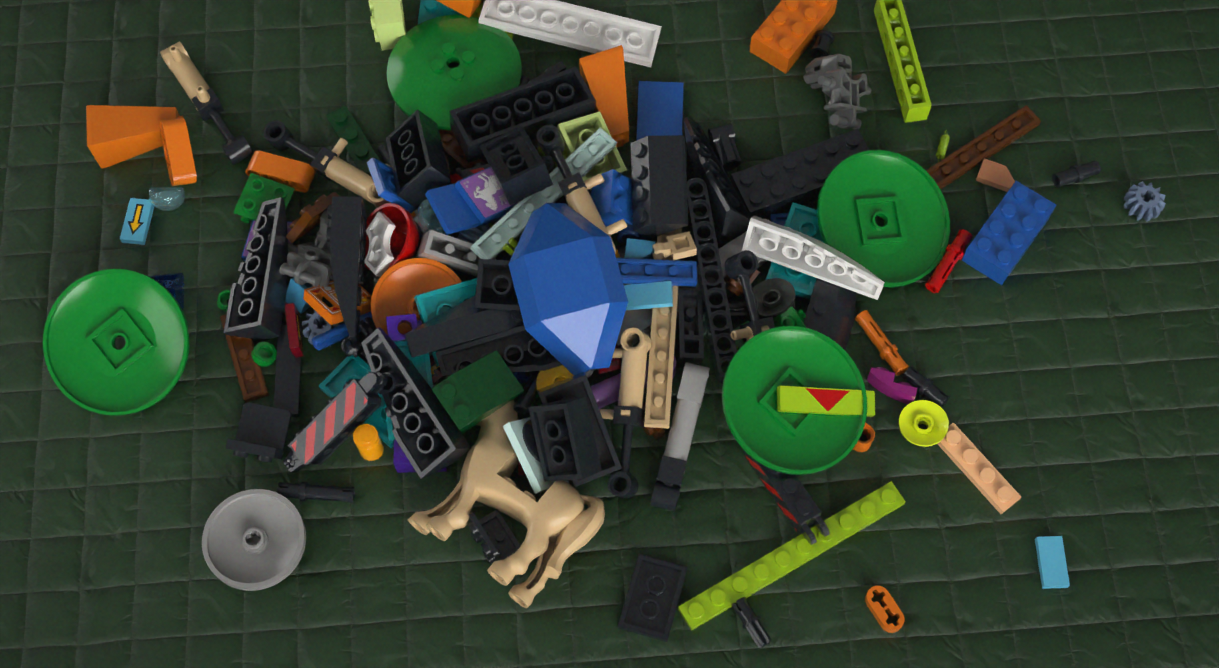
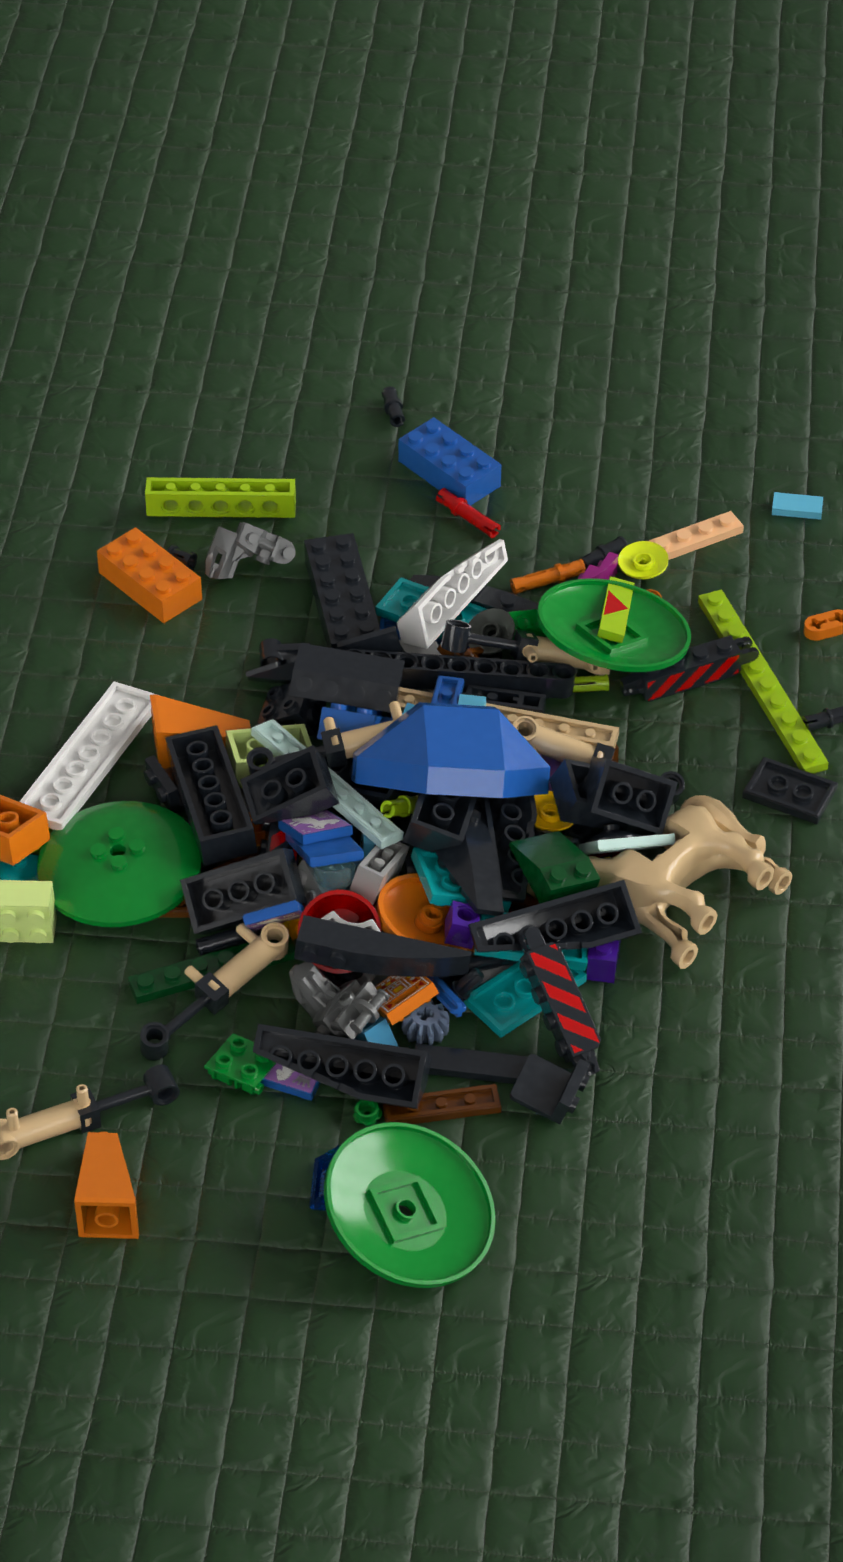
camera: 80 degrees left, 20 degrees down
medium azure tile [120,198,155,245] -> none
clear light blue hair [149,187,185,211] -> none
orange beam [159,118,197,186] -> none
light grey dish [202,489,306,591] -> none
orange beam [246,151,316,193] -> none
green tile [251,342,277,367] -> none
black pin [277,481,355,503] -> none
dark red tile [285,303,303,357] -> none
reddish brown plate [286,192,339,243] -> none
light orange piece [353,424,384,461] -> none
black bracket [467,509,521,565] -> none
blue tile [636,81,684,141] -> none
light grey piece [650,362,710,511] -> none
tan plate [652,231,697,260] -> none
green dish [817,150,950,287] -> none
reddish brown tile [926,105,1041,190] -> none
lime piece [936,130,950,162] -> none
nougat tile [976,158,1015,192] -> none
sand blue gear [1124,181,1166,222] -> none

